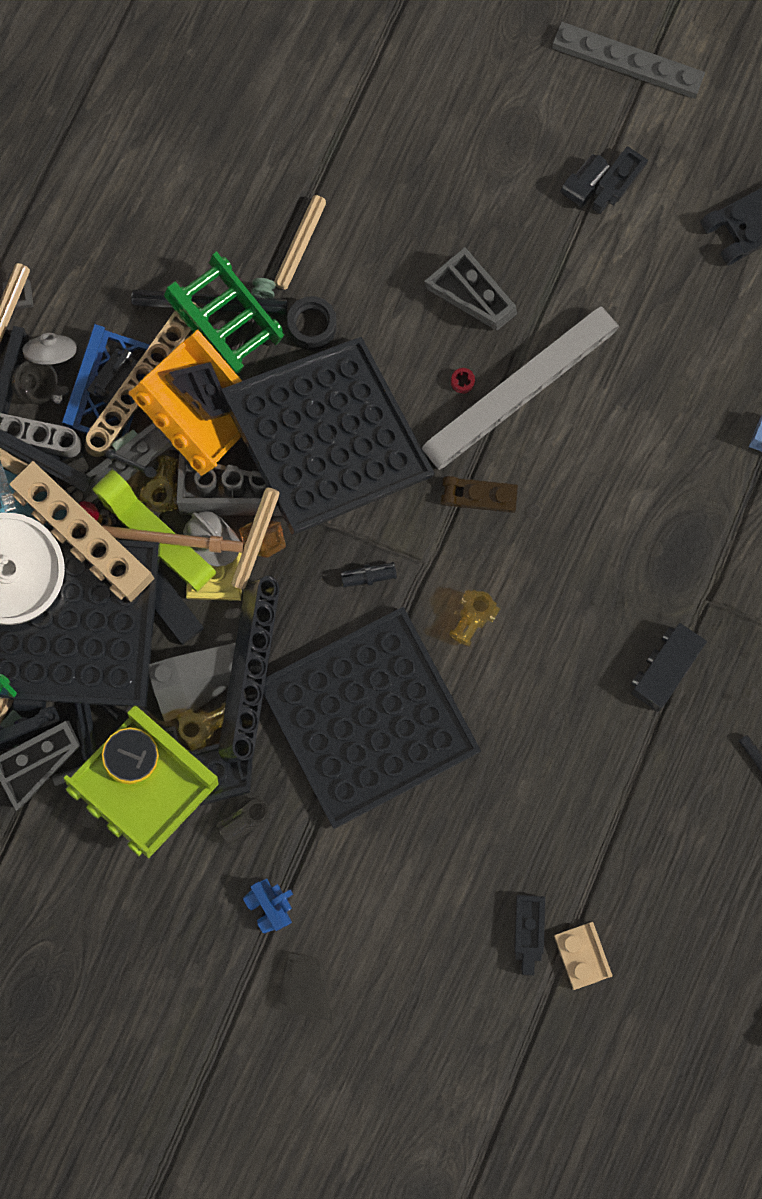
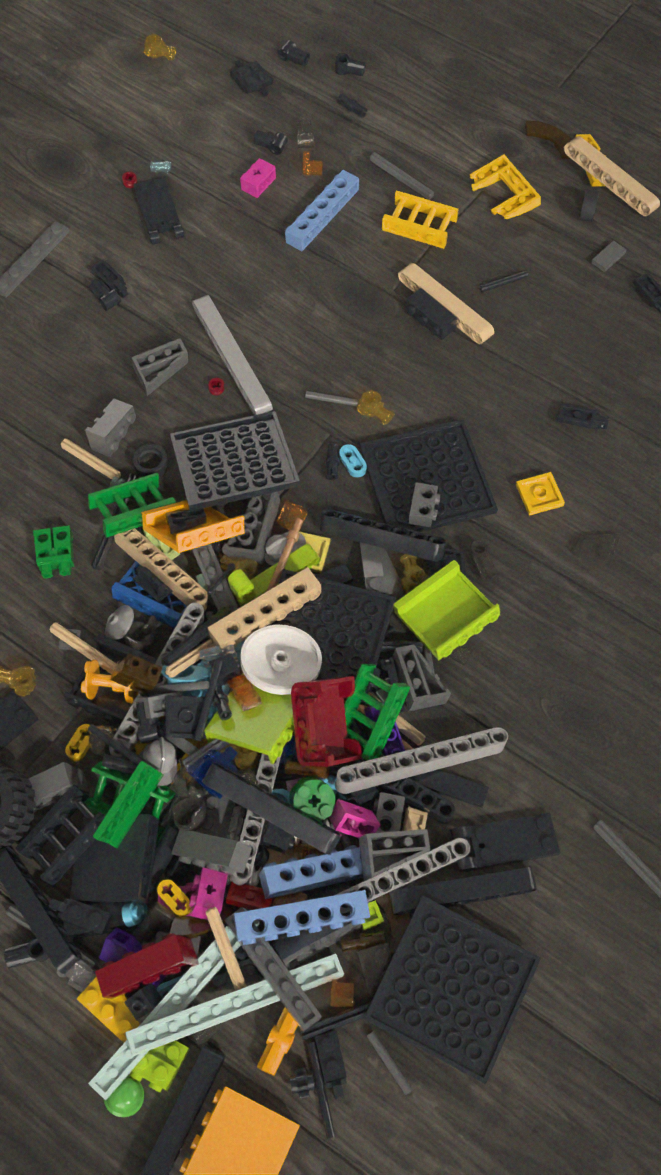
camera: 75 degrees left, 15 degrees down
black tile [102,728,159,785] -> none
tan axle [232,488,279,589] -> none
blue hips [243,879,294,933] -> none
dark brown plate [441,476,518,513] -> none
tan plate [554,922,612,990] -> none
none -> green hips [33,525,74,579]
none -> dark grey wedge [85,399,136,457]
none -> dark grey bar [305,391,359,406]
none -> medium azure plate [339,444,367,477]
none -> tan beam [398,263,494,344]
none -> dark grey brick [409,482,441,527]
none -> yellow plate [516,472,565,515]

